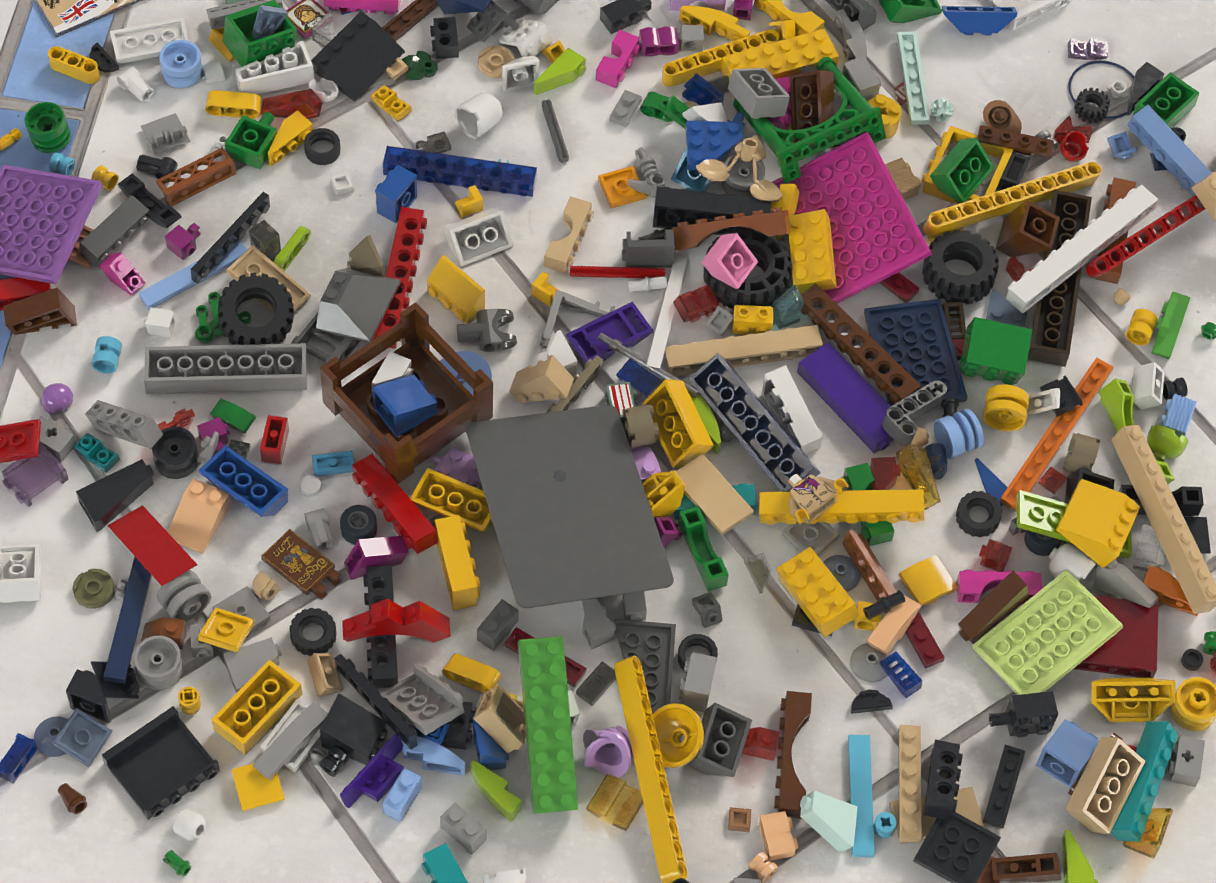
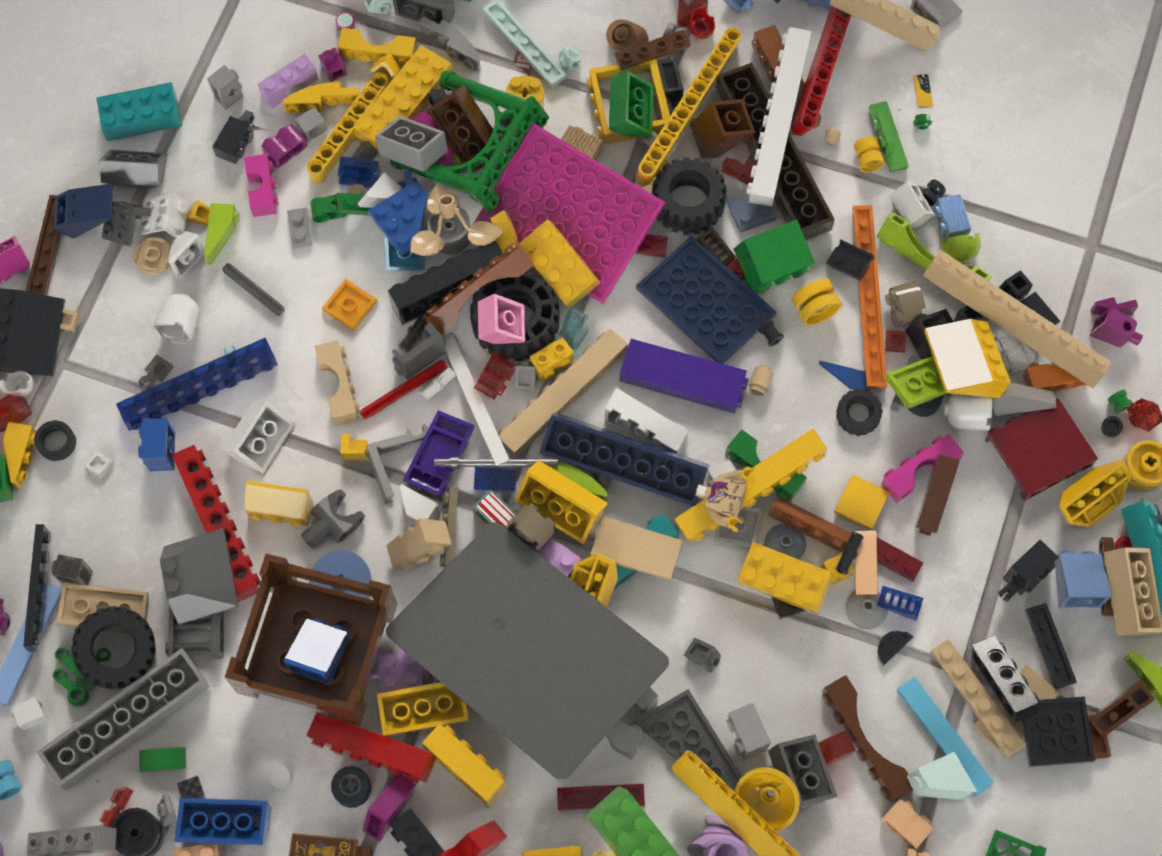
camera: 30 degrees left, 10 degrees up
magenta brick [197,417,230,453] -> none
red brick [260,415,289,464] -> none
lime beam [273,226,311,272] -> none
light grey piece [304,508,334,551] -> none
dark azure plate [312,451,354,477] -> none
dark tan slope [347,235,385,276] -> none
yellow slope [371,85,412,121] -> none
white slope [372,351,413,393] -> none
dark green plate [402,51,438,80] -> none
black brick [430,17,459,59] -> none
yellow panel [455,185,483,218] -> none
dark grey brick [477,599,519,651] -> none
clear smoke plate [576,661,616,706] -> none
light grey piece [628,147,667,197] -> none
magenta brick [654,517,683,548] -> none
green arch [678,506,729,592] -> none
black tyre [678,634,718,673] -> none
medium nougat tile [728,807,751,832] -> none
clear tile [744,553,772,594] -> none
reddish brown brick [798,283,921,404] -> none
light grey brick [842,56,881,101] -> none
clear red slope [869,457,901,490] -> none
medium azure wheel [873,812,897,839] -> none
dark grey beam [882,381,947,446] -> none
clear yellow slope [895,444,941,510] -> none
dark blue rock [924,443,948,479] -> none
light blue wheel [934,408,984,459] -> none
yellowish green plate [972,569,1123,695] -> none
clear red brick [979,539,1013,572] -> none
white slope [1027,388,1060,416] -> none

